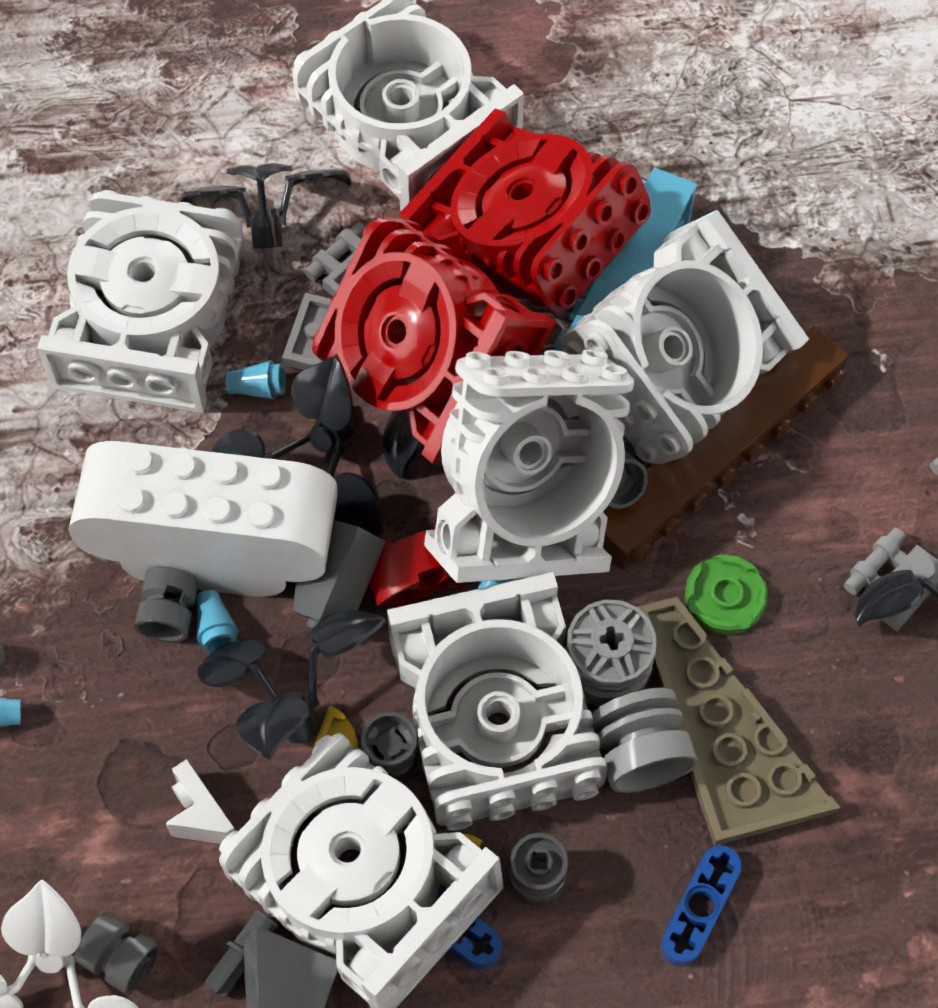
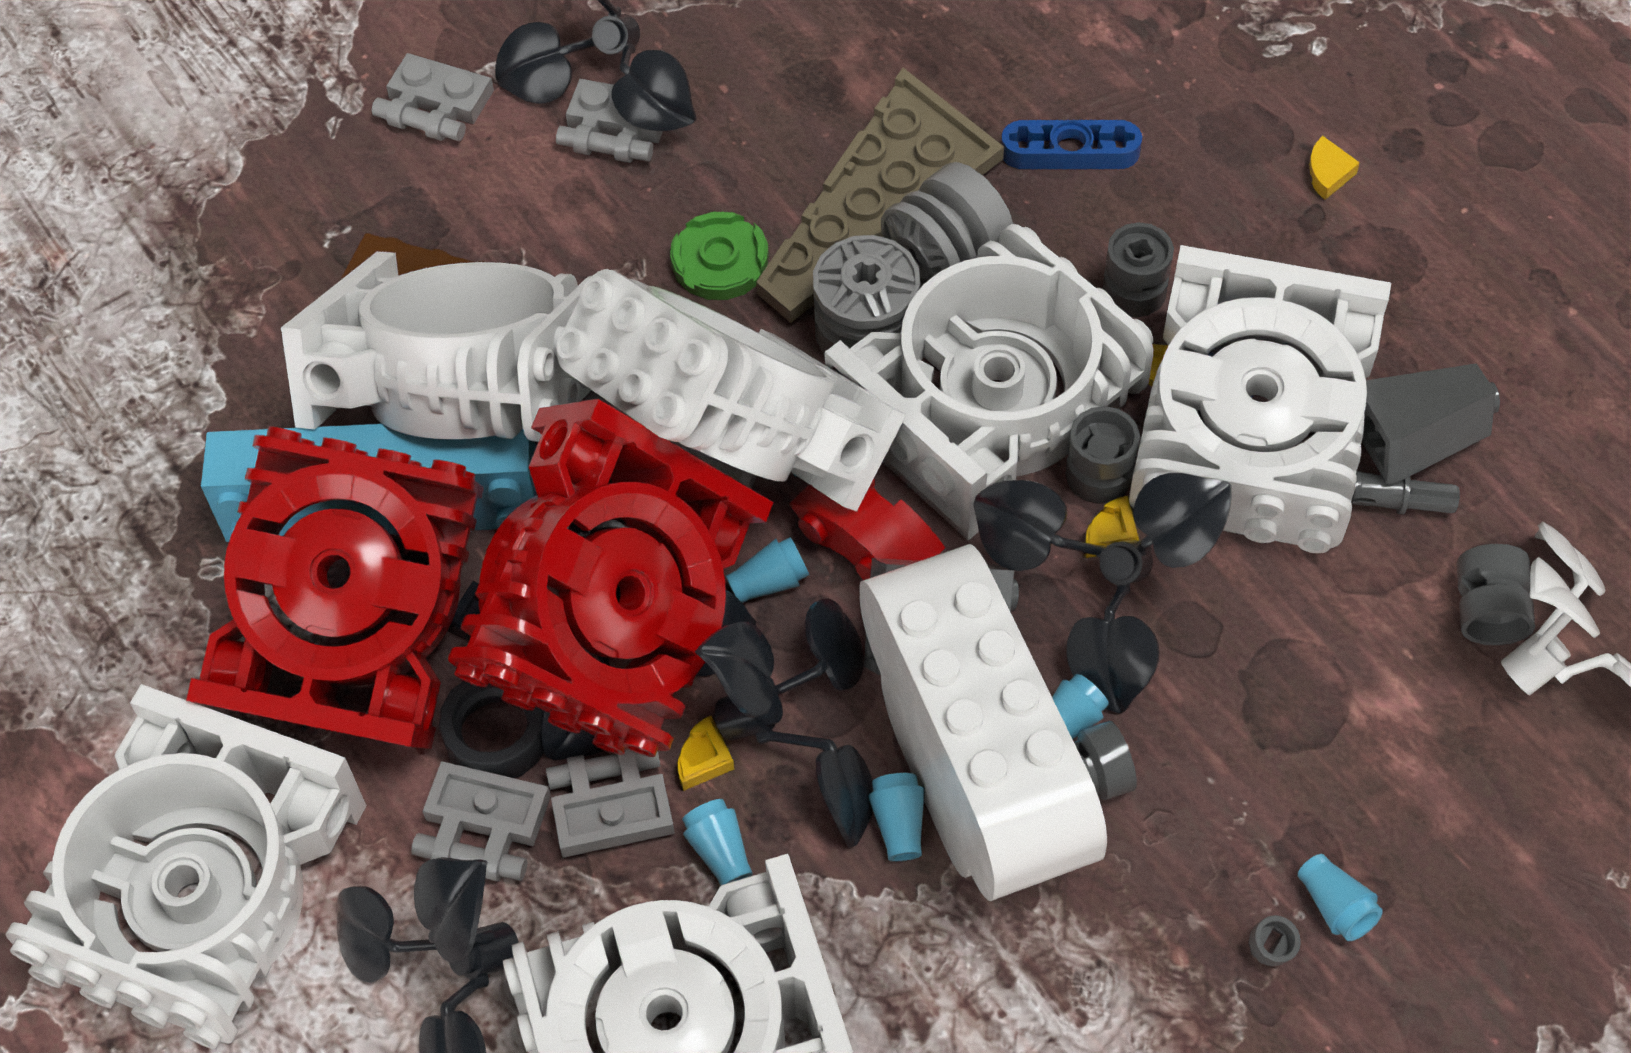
camera: 115 degrees left, 5 degrees down
white slope [166,759,235,844] -> none
none -> medium azure cone [726,537,809,603]

